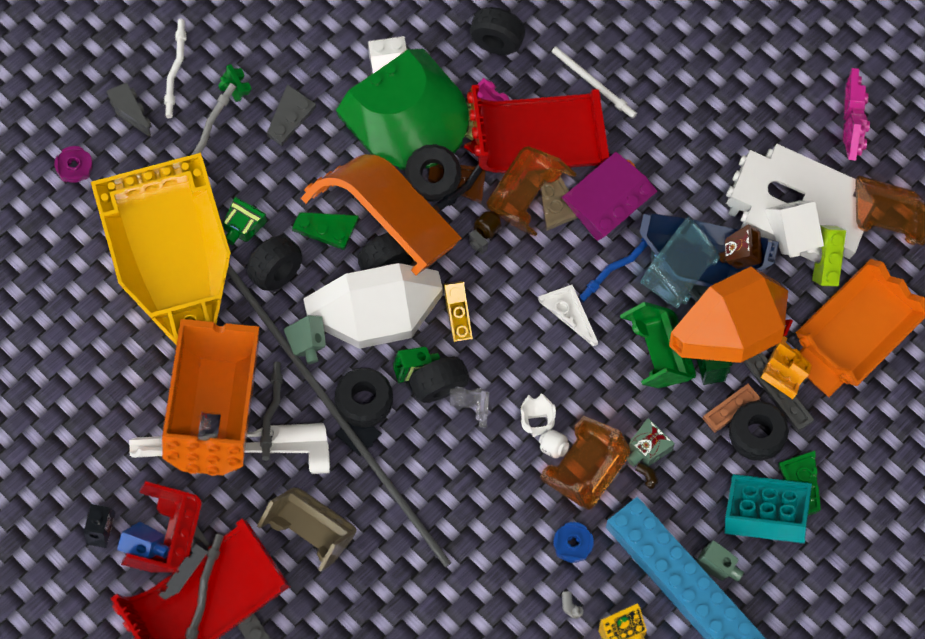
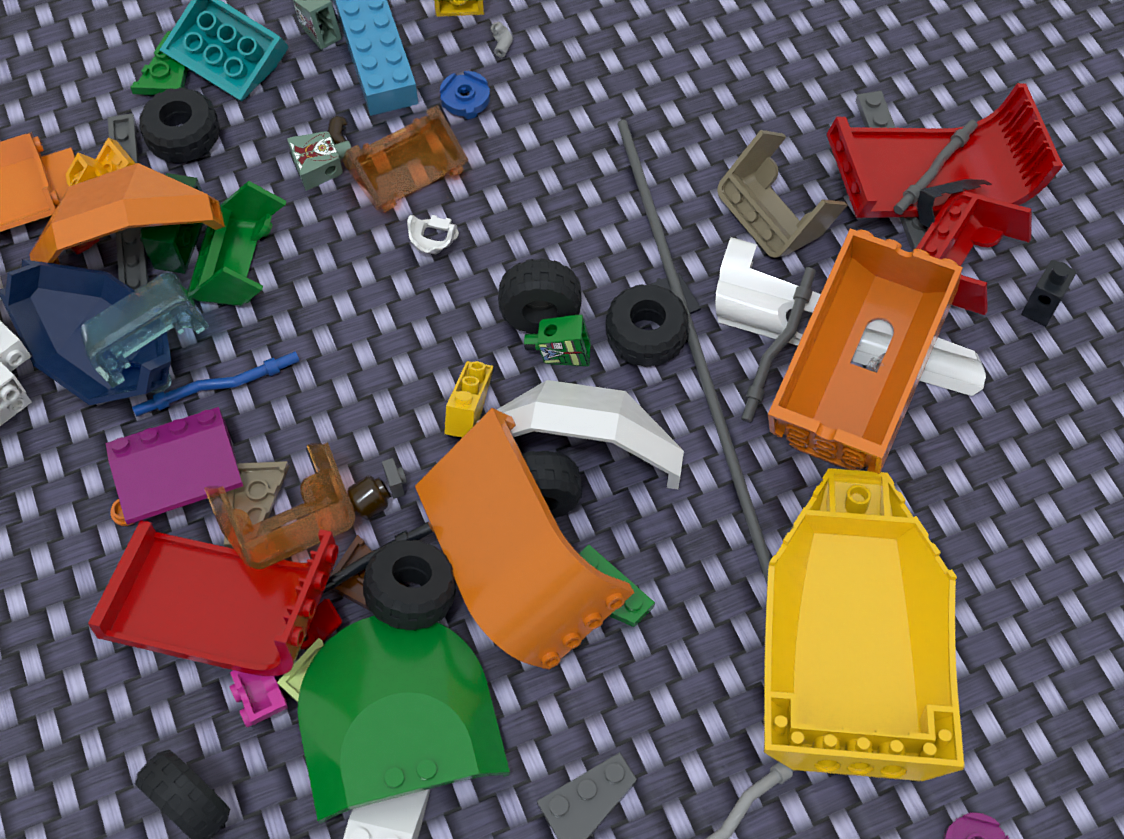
camera: 155 degrees left, 5 degrees down
blue torso [117,522,169,559] -> none
green torso [223,197,267,245] -> none
black tyre [247,235,303,291] -> none
sand green torso [284,315,326,364] -> none
clear bracket [450,387,489,428] -> none
white wing [538,285,598,346] -> none
white head [539,430,569,458] -> none
white bar [552,47,637,119] -> none
nougat plate [702,384,760,433] -> none
reddish brown torso [718,224,762,269] -> none

